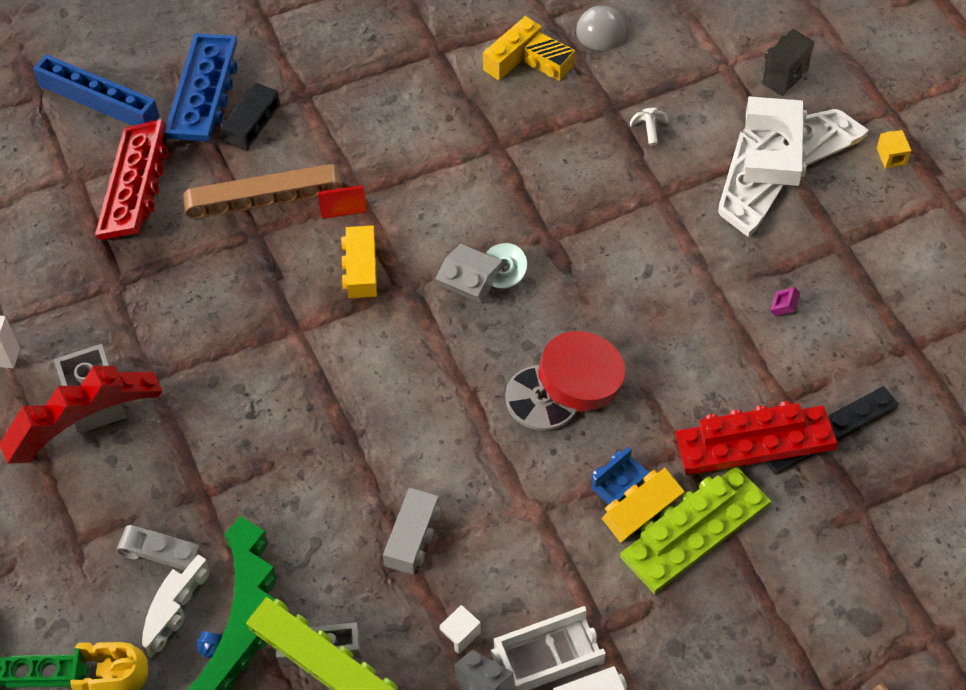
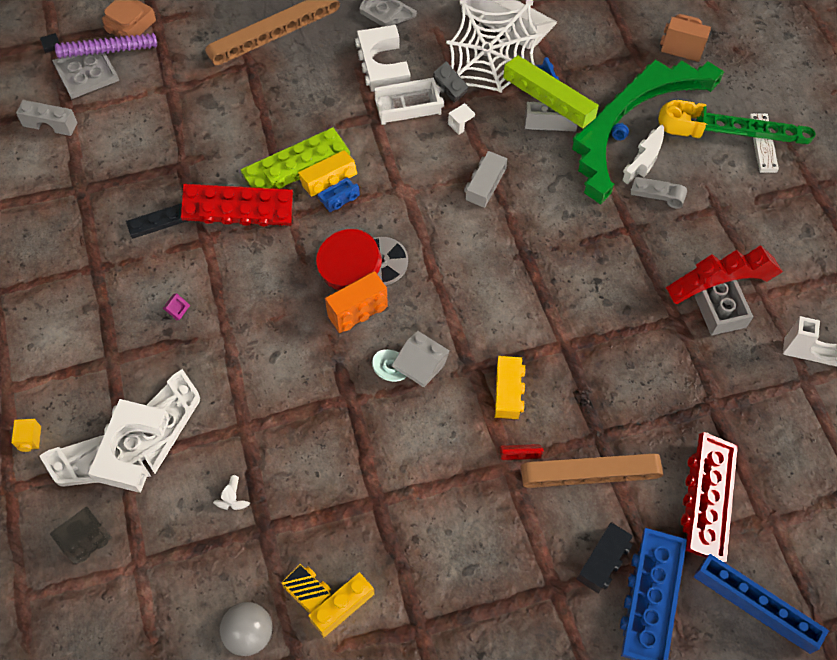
camera: 175 degrees left, 5 degrees up
none -> orange brick [325,271,388,333]

